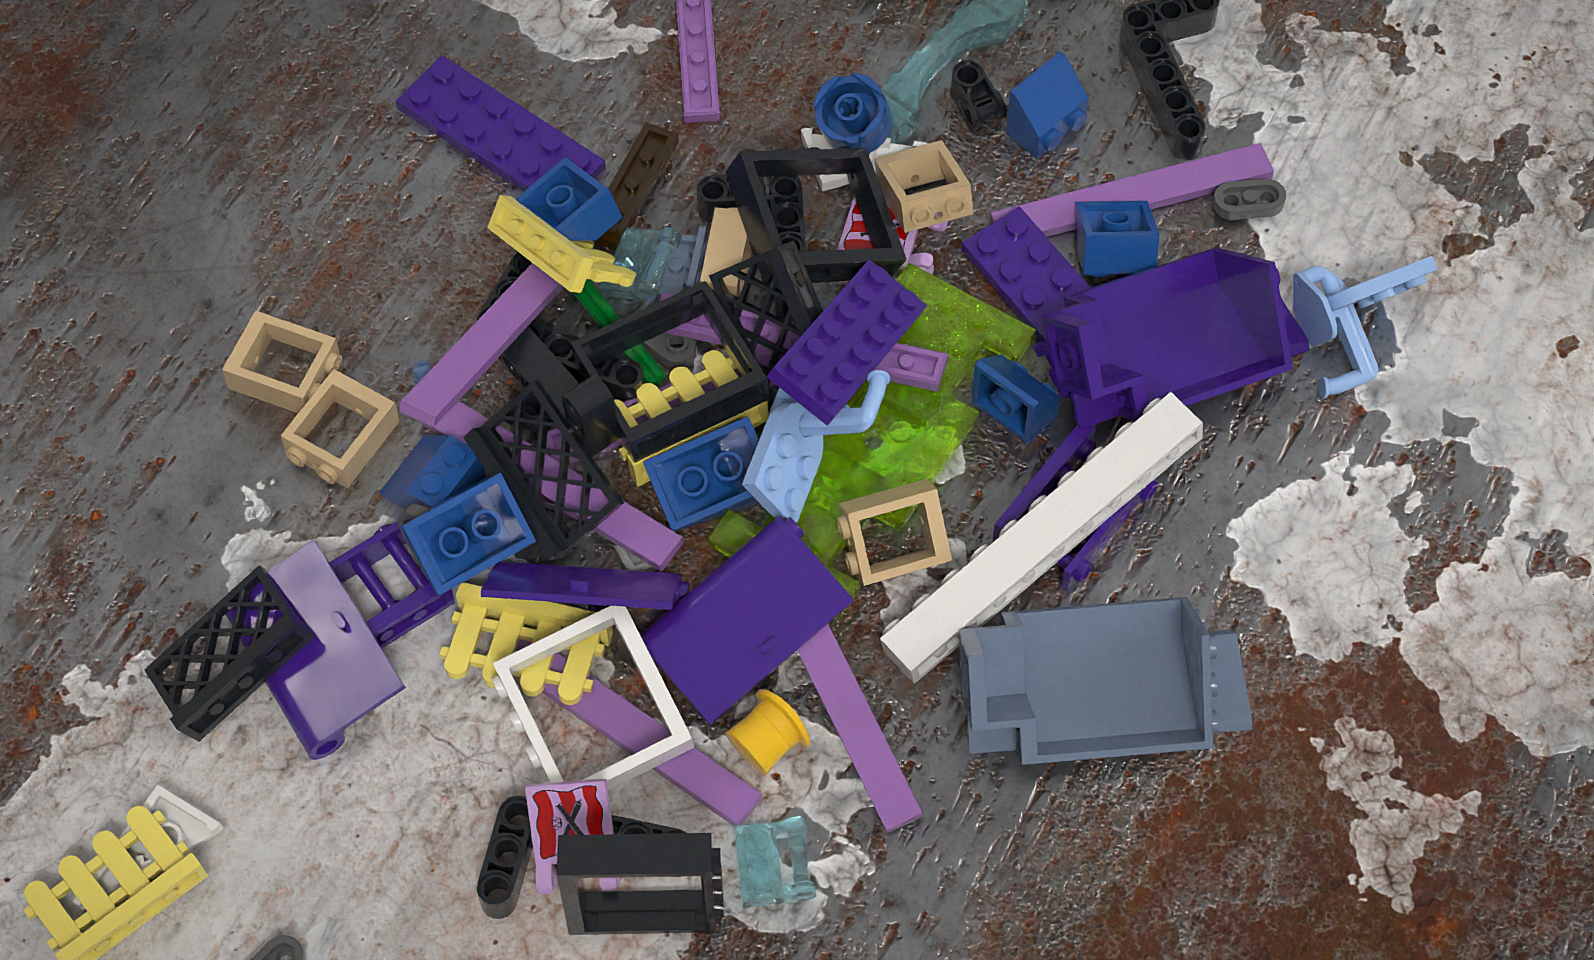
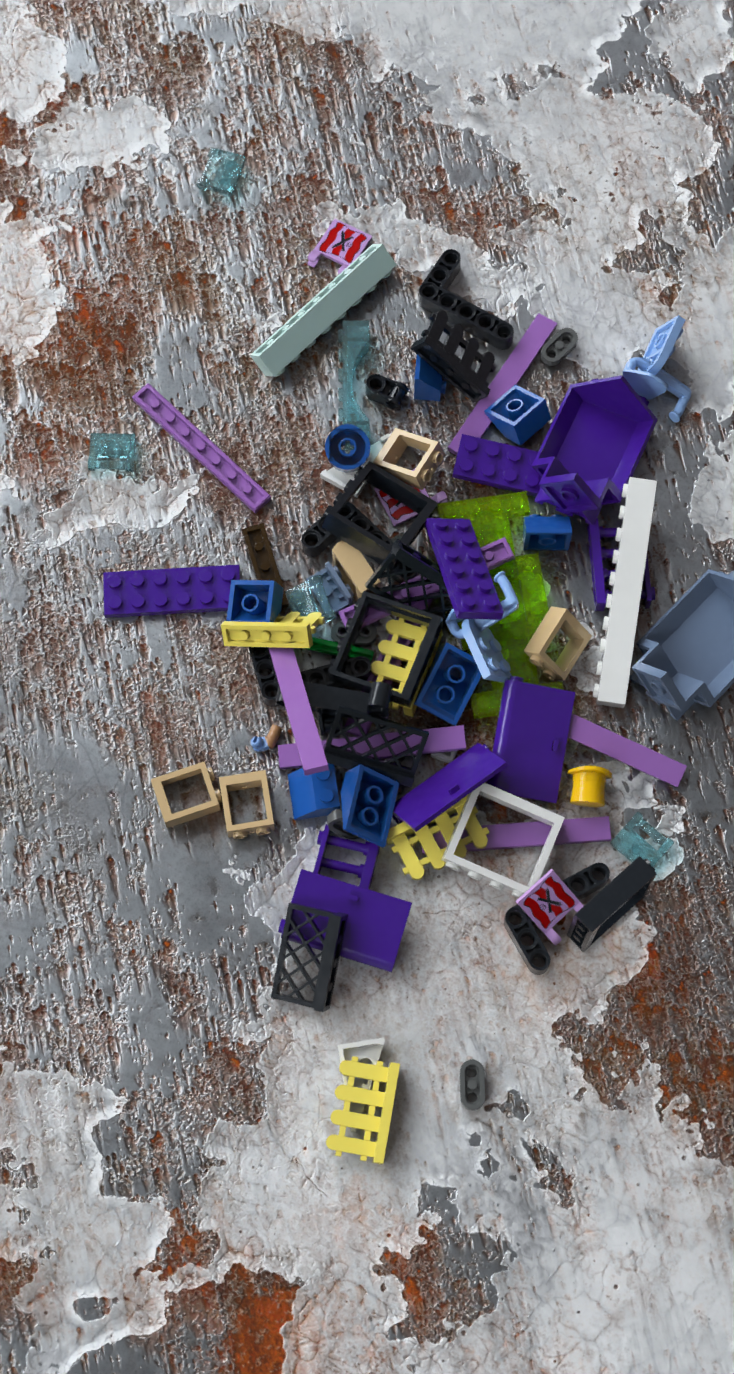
camera: 40 degrees left, 10 degrees up
none -> black fence [411,310,496,403]

